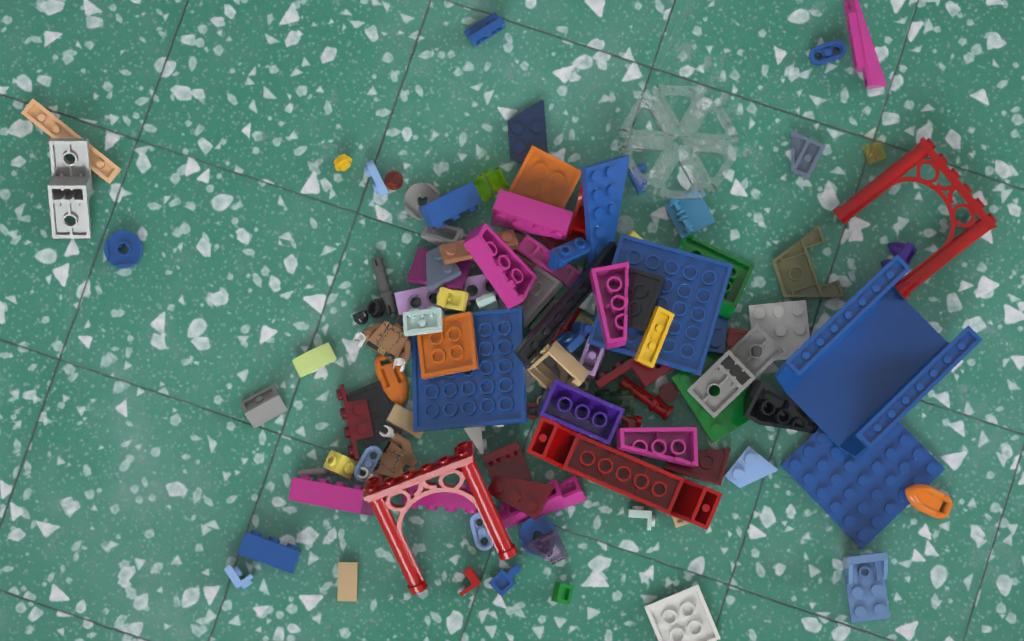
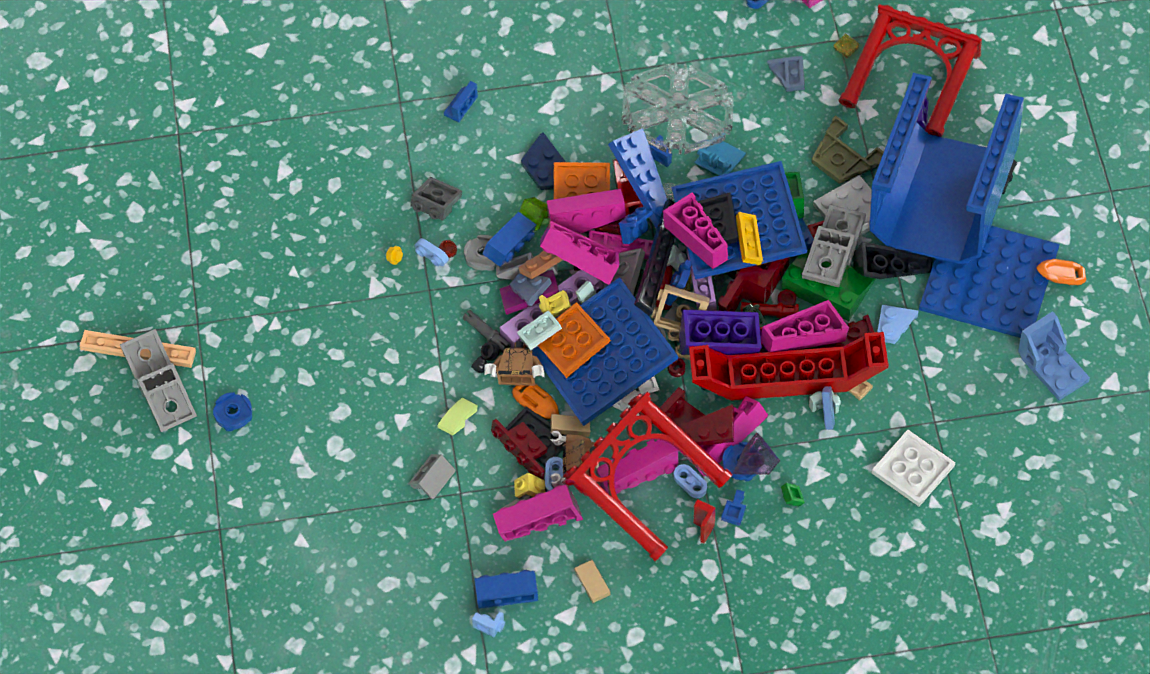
camera: 30 degrees left, 25 degrees down
none -> dark grey plate [410,177,462,221]
none -> medium blue tile [822,386,835,430]

